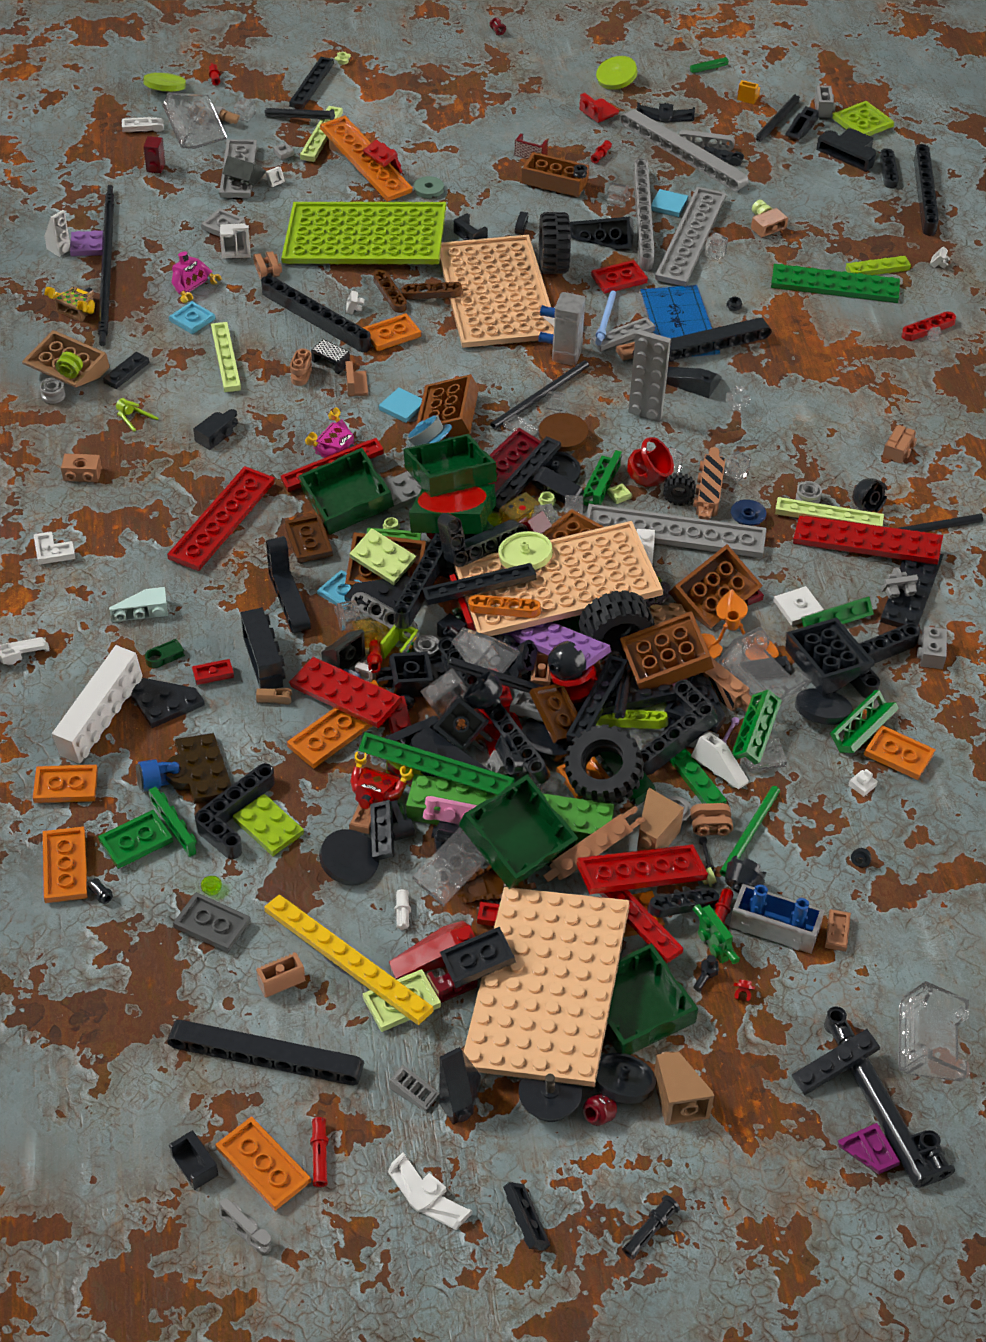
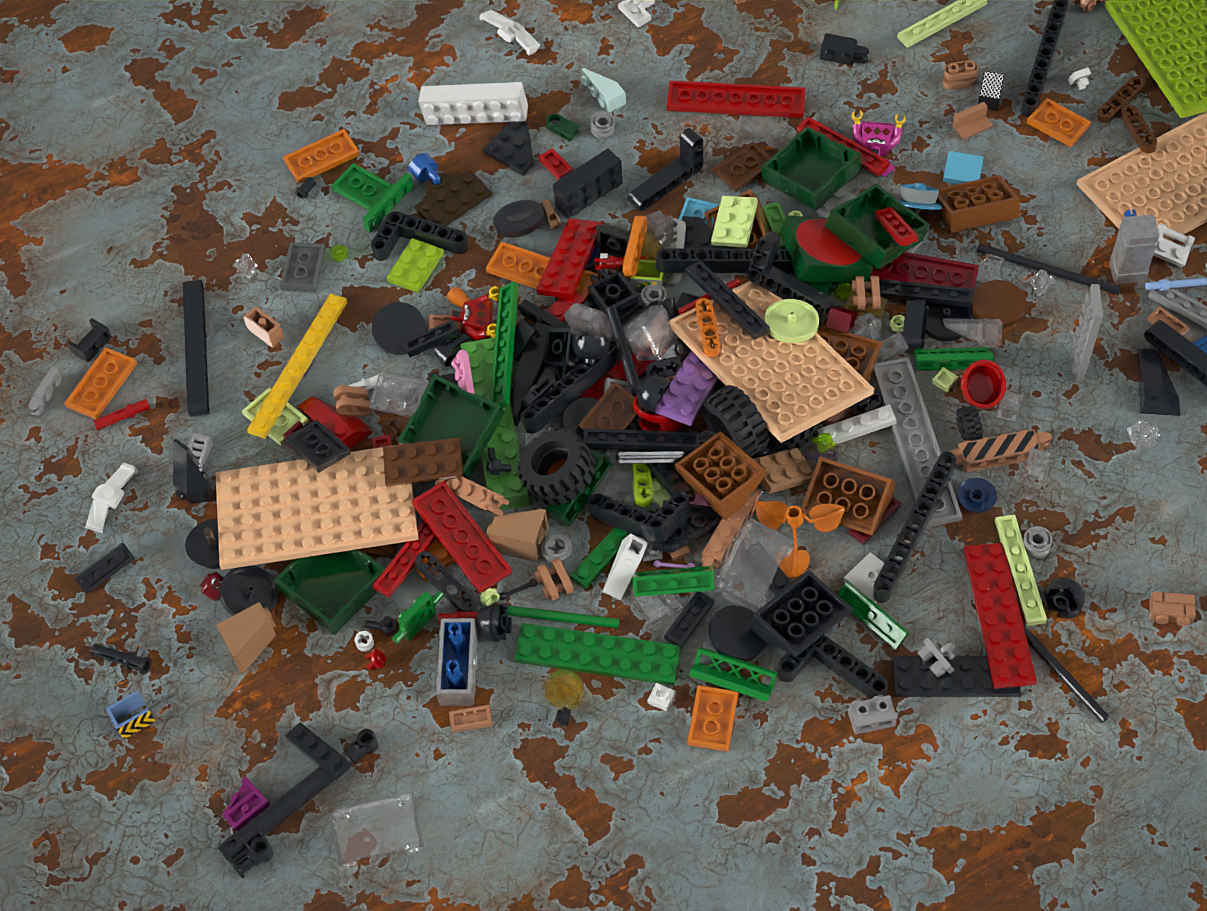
camera: 75 degrees right, 10 degrees up
orange plate [33,765,98,803] -> none
none -> medium blue piece [105,691,155,740]
none -> clear tile [233,254,257,279]
none -> nougat brick [333,385,372,417]
none -> white bush [354,631,374,651]
none -> reddish brown plate [383,437,463,487]
none -> orange cone [447,286,470,308]
none -> black piece [486,447,511,476]
none -> black piece [493,200,545,237]
none -> green plate [514,623,681,686]
none -> clear yellow cylinder [542,669,584,711]
none -> light grey wheel [590,111,615,139]
none -> orange beam [623,216,647,277]
none -> black plate [664,592,715,649]
none -> nougat brick [852,276,880,310]
none -> black beam [873,451,957,603]
none -> red plate [874,207,918,246]
none -> clear slope [943,319,1002,348]

